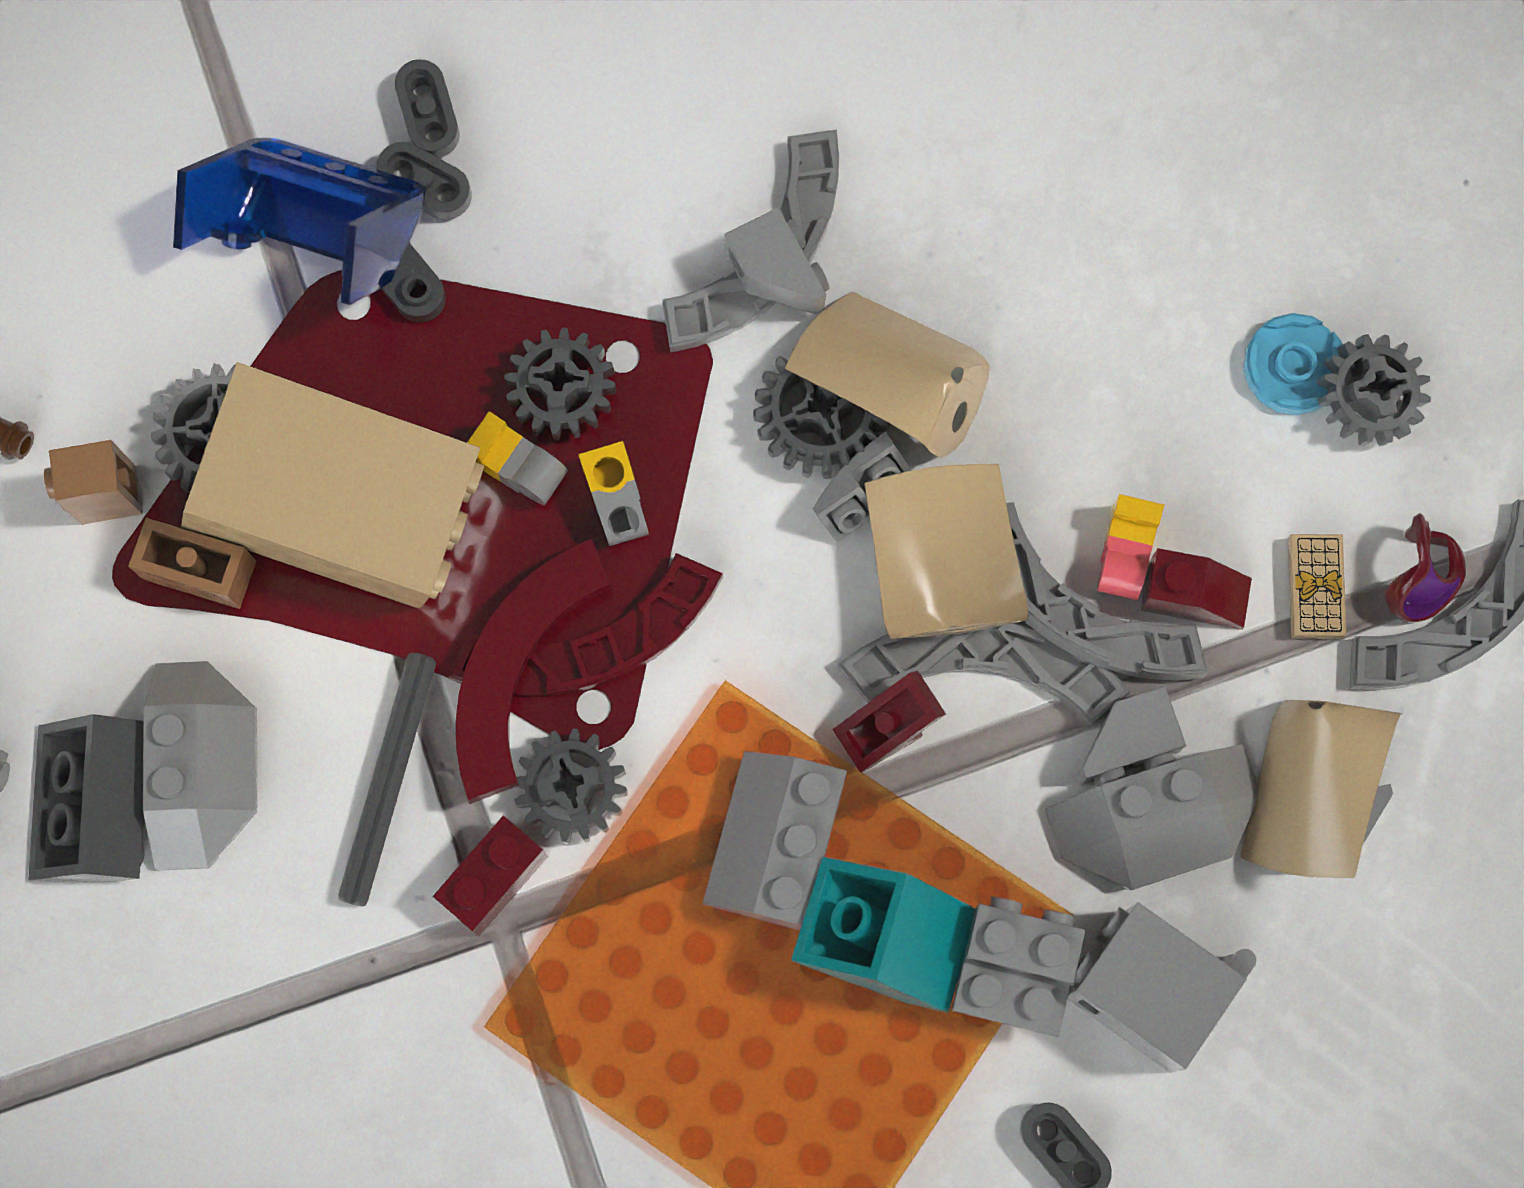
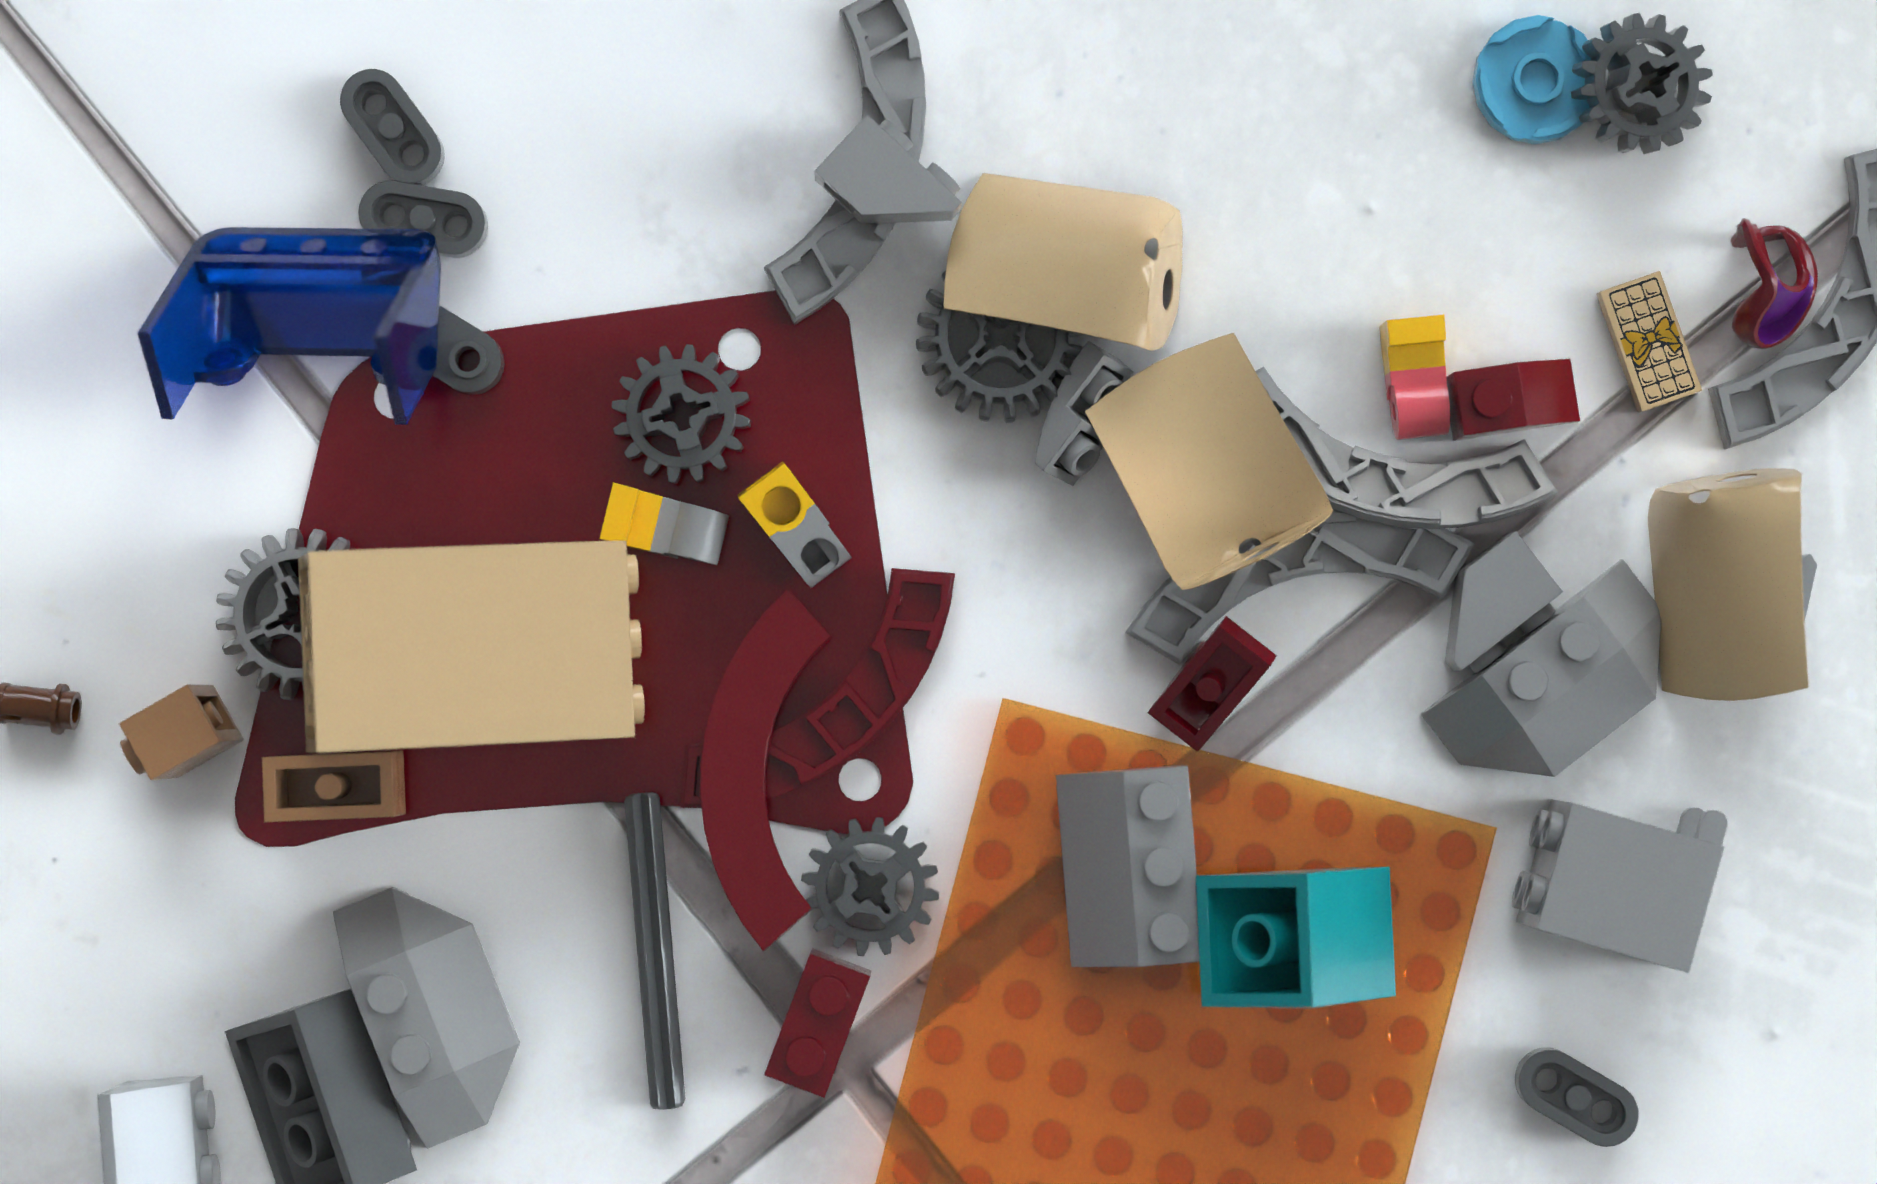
camera: 20 degrees left, 10 degrees up
light grey plate [951,896,1086,1037] -> none

